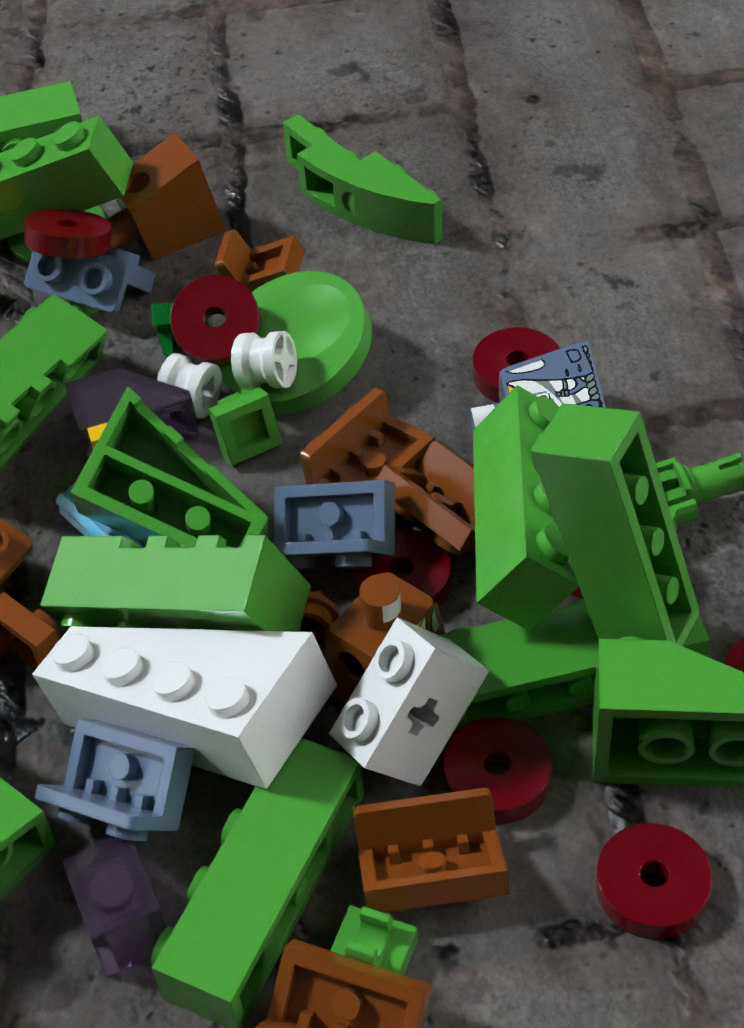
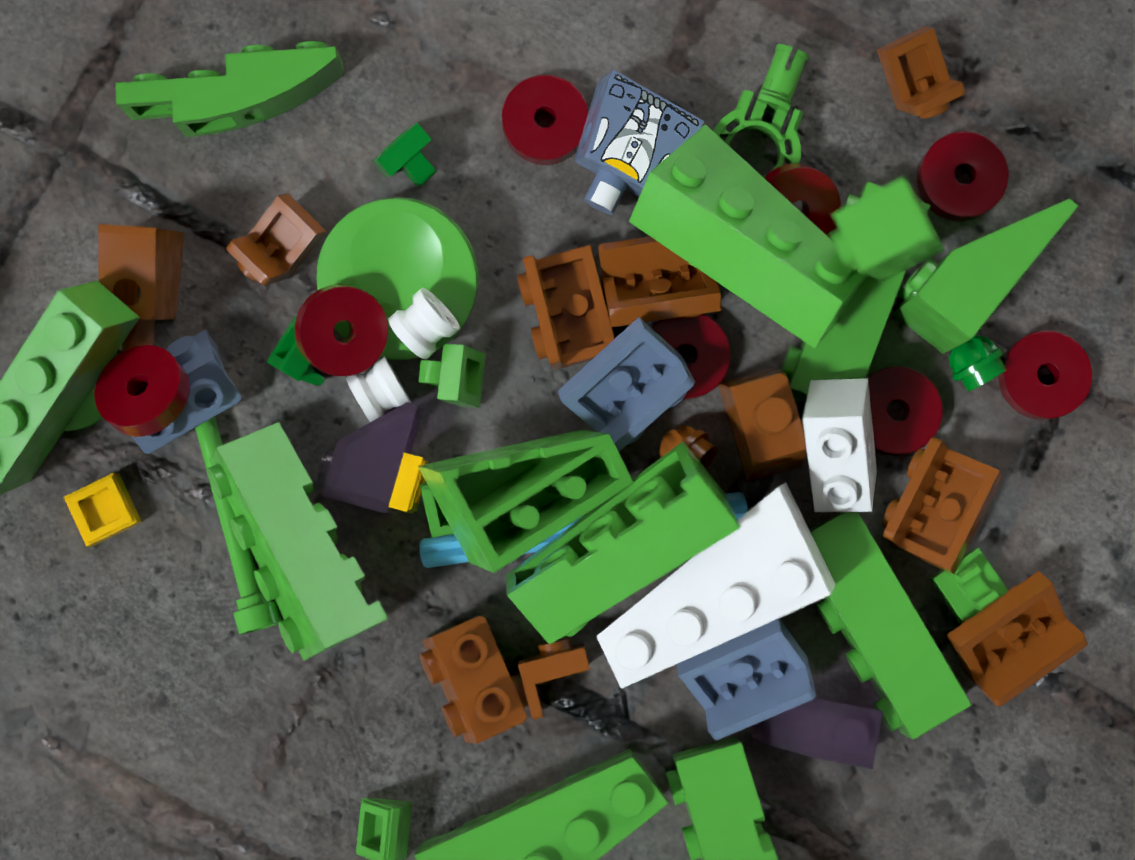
camera: 60 degrees left, 35 degrees up
none -> green tile [371,123,437,187]
none -> green plate [948,335,1007,392]

